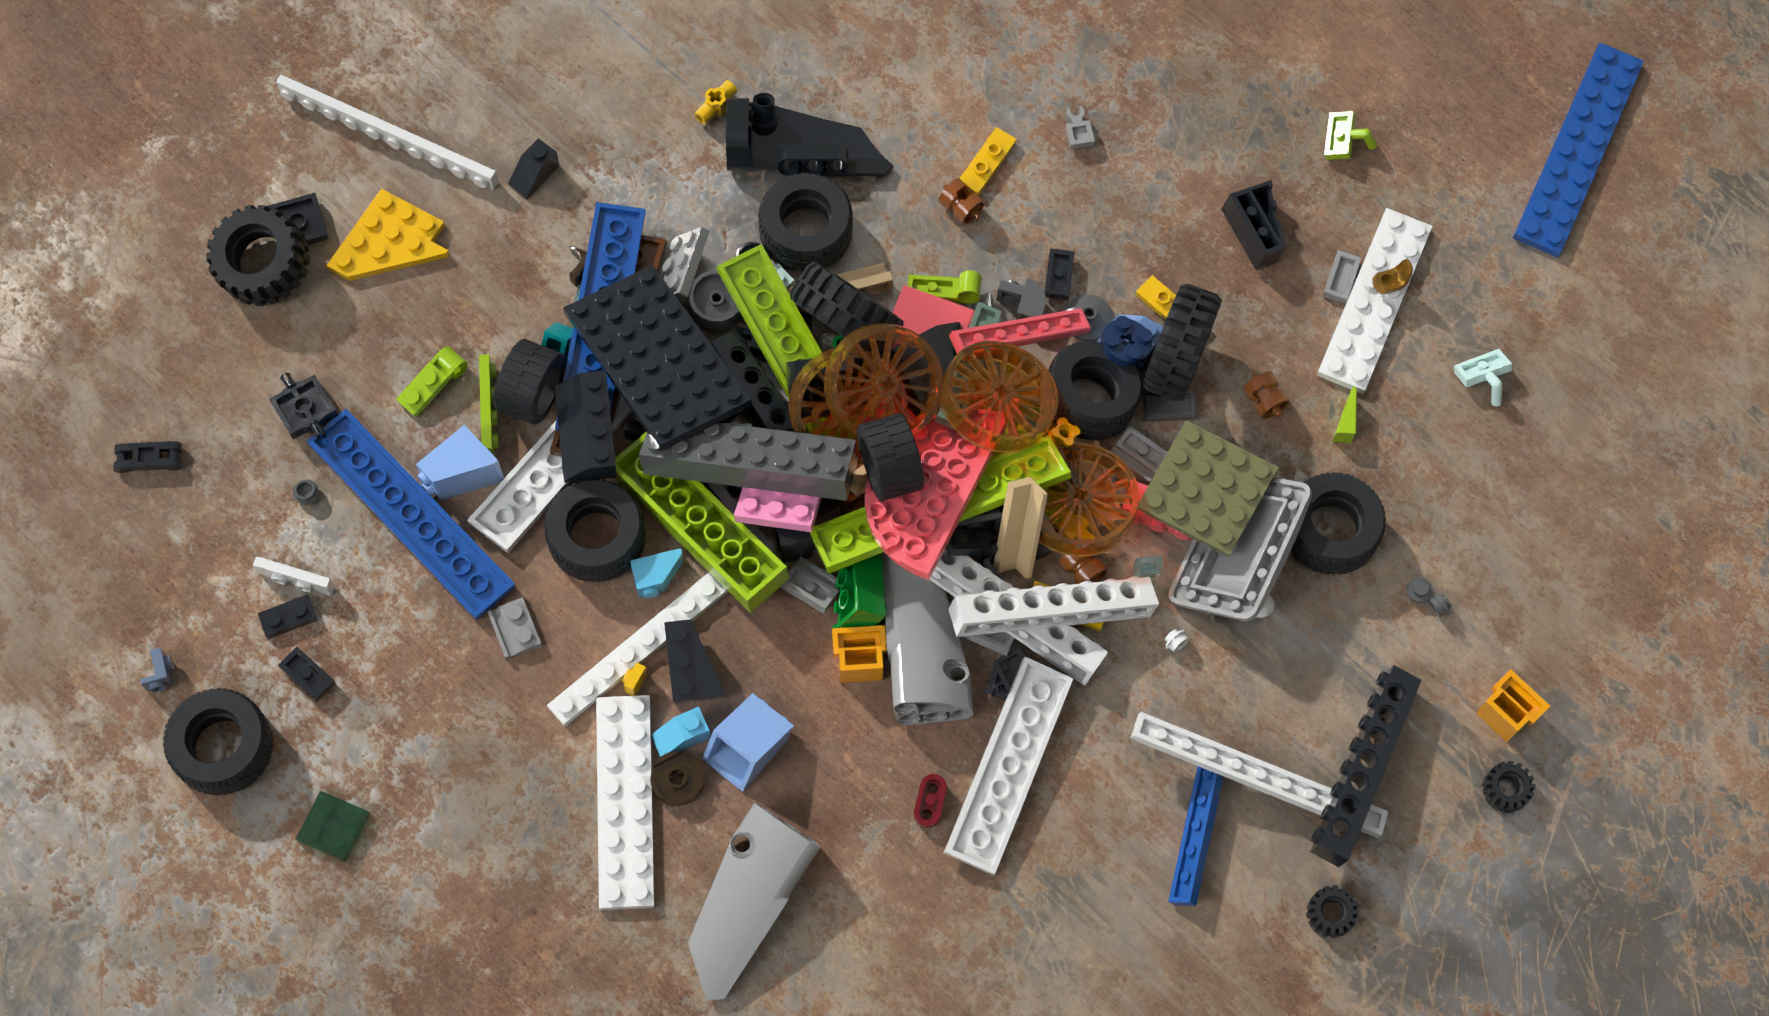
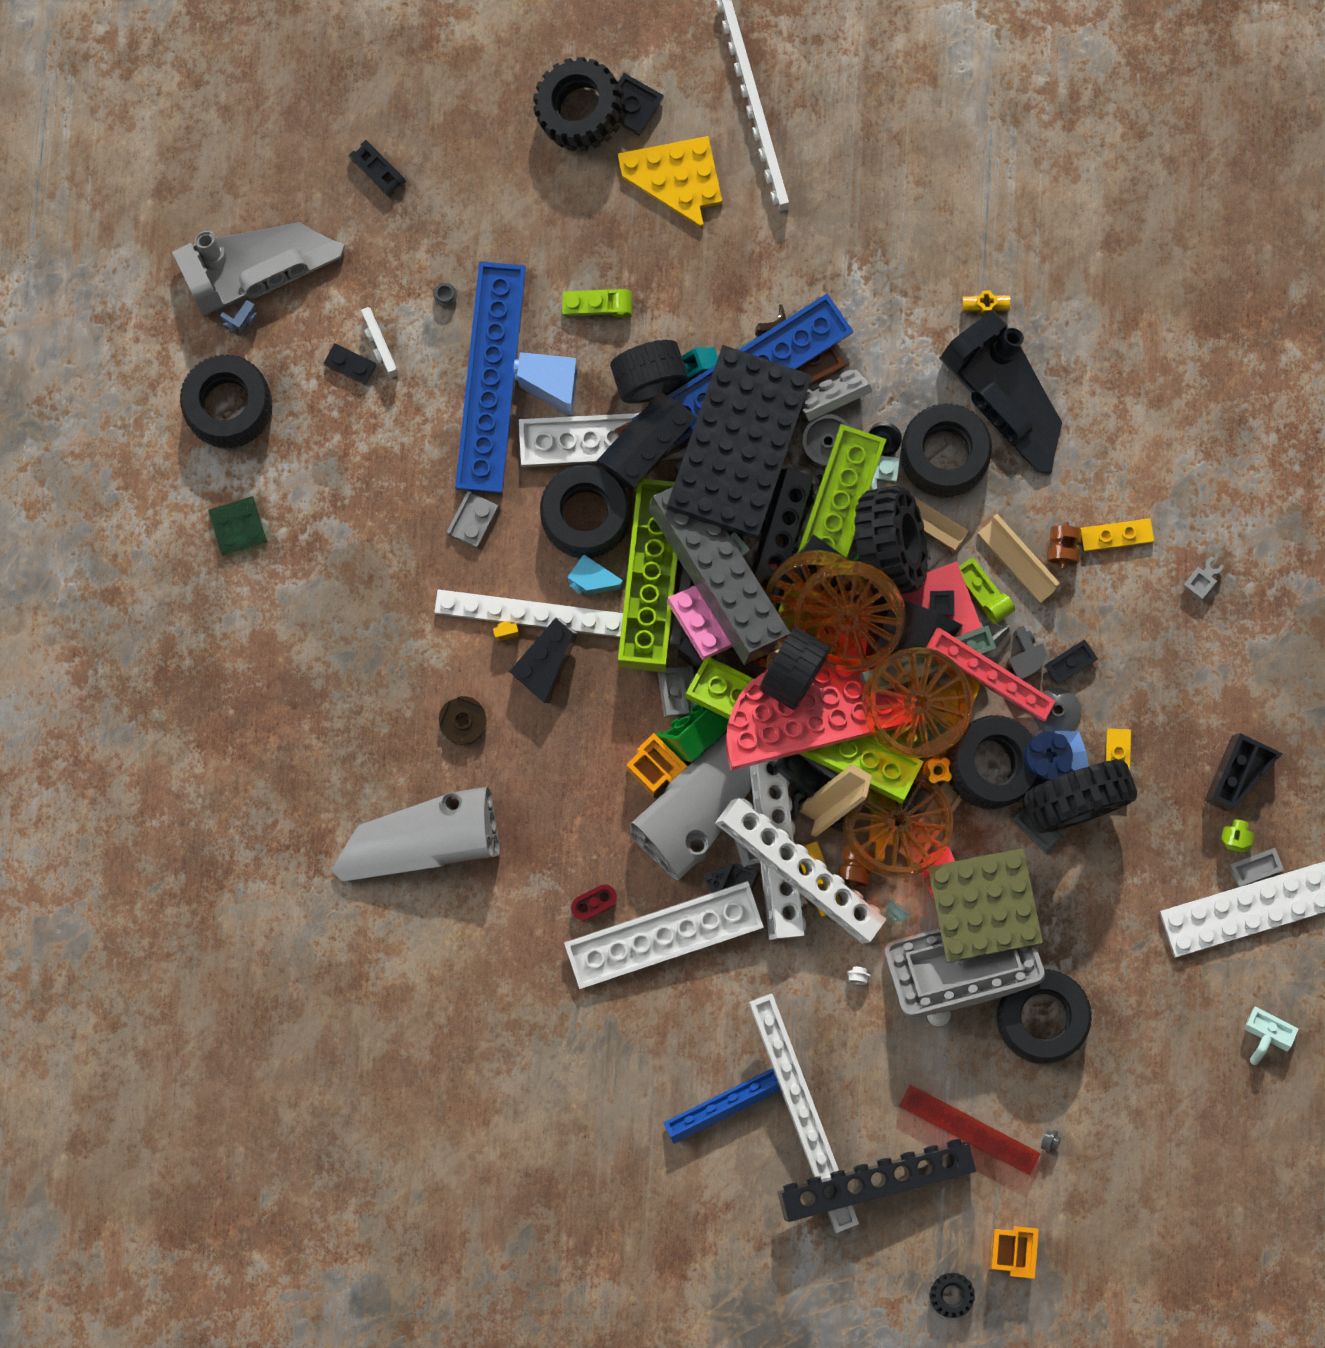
camera: 55 degrees right, 10 degrees up
black plate [269,373,338,441] -> none
black plate [278,647,336,702] -> none
lime plate [479,354,499,457] -> none
black slope [508,138,560,199] -> none
white plate [596,695,655,910] -> none
medium azure slope [651,707,711,757] -> none
light blue slope [702,693,794,792] -> none
light grey plate [1107,426,1168,485] -> none
dark orange wheel [1243,371,1290,419] -> none
black tyre [1306,885,1359,938] -> none
lime slope [1333,387,1357,443] -> none
pearl gold hair [1372,259,1413,294] -> none
dark grey plate [1406,577,1433,603] -> none
none -> light grey panel [172,222,345,317]
none -> clear red plate [898,1085,1041,1175]
none -> black plate [930,590,955,616]
none -> tan panel [977,514,1060,605]
none -> lime piece [1221,819,1255,853]

